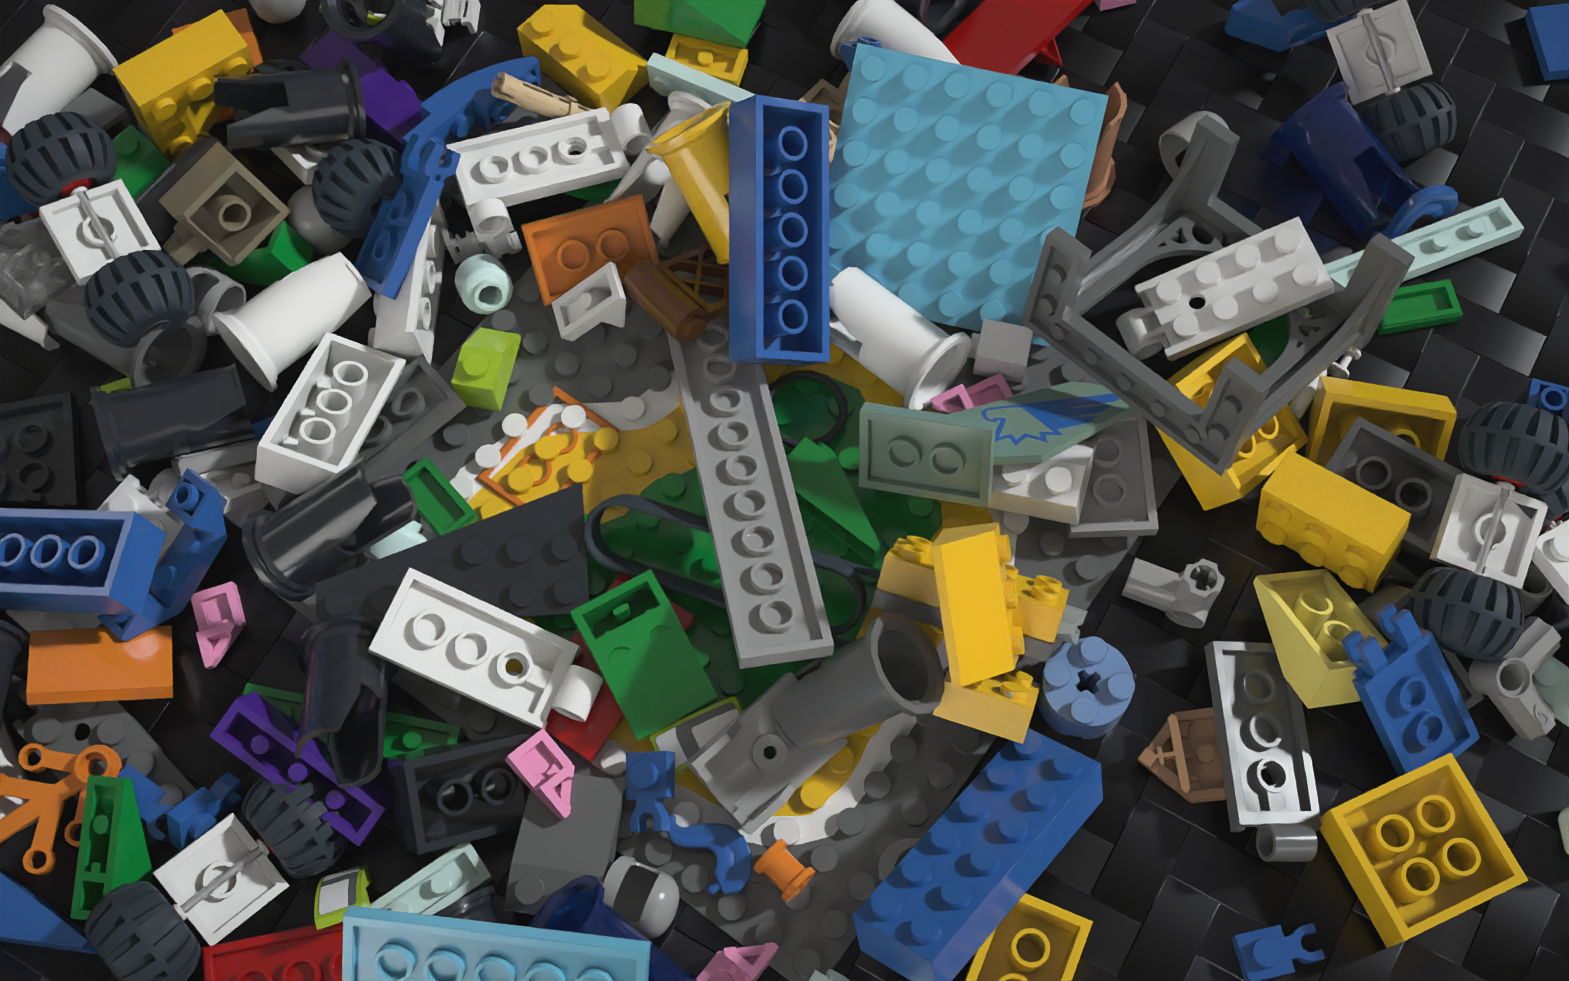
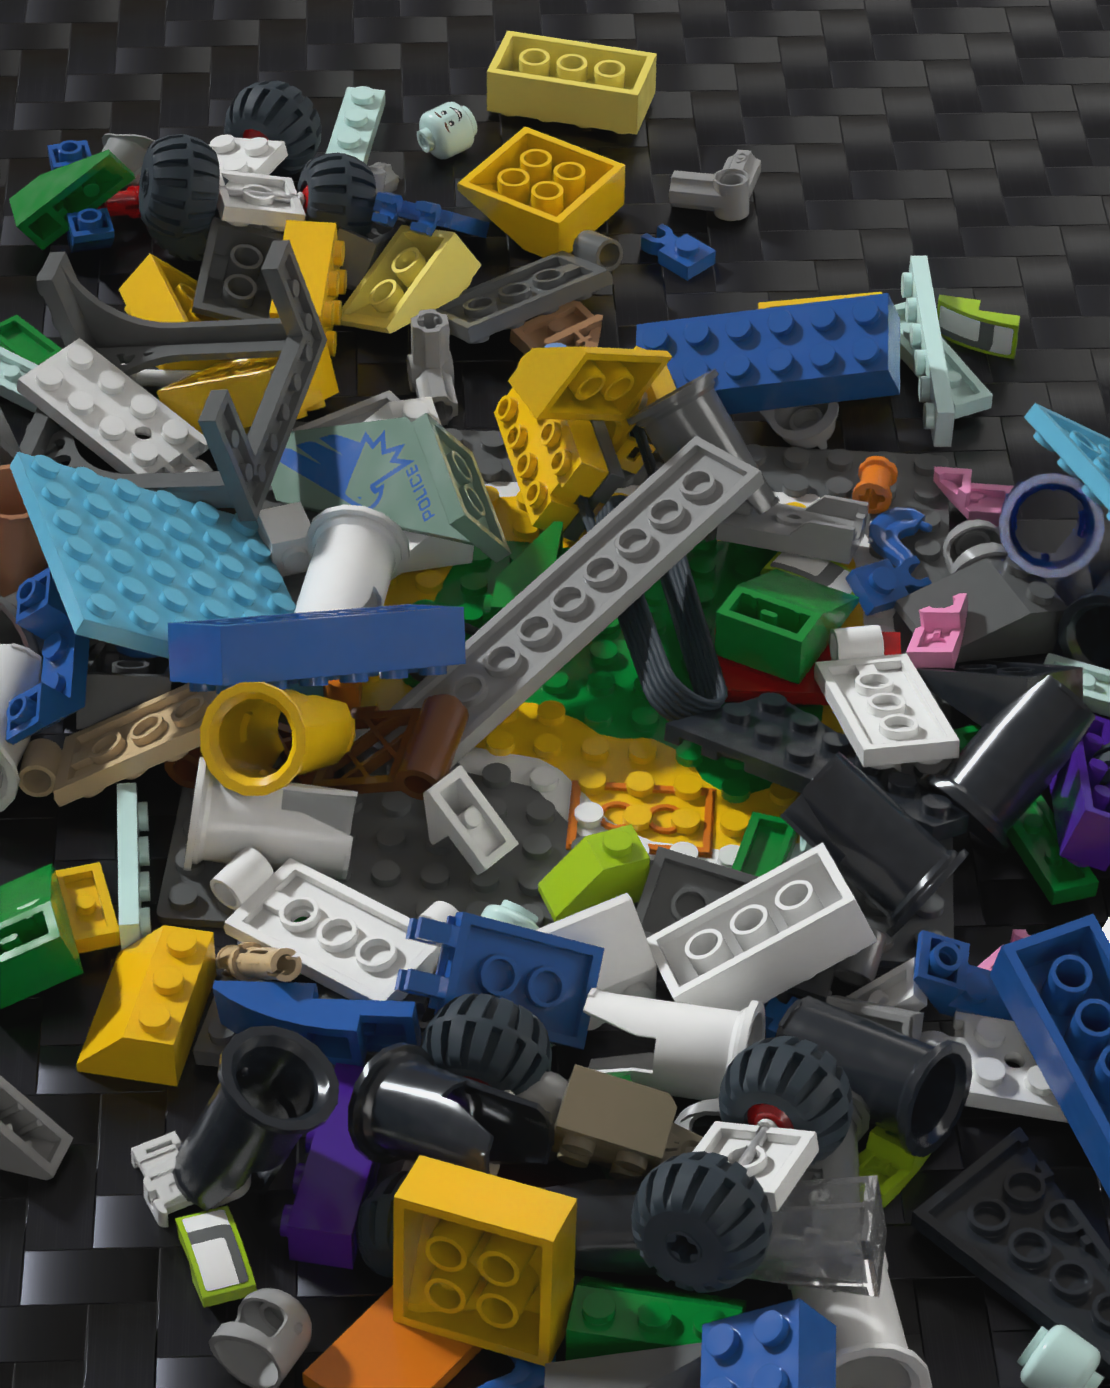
camera: 125 degrees left, 25 degrees down
orange tile [521,193,660,307] -> none

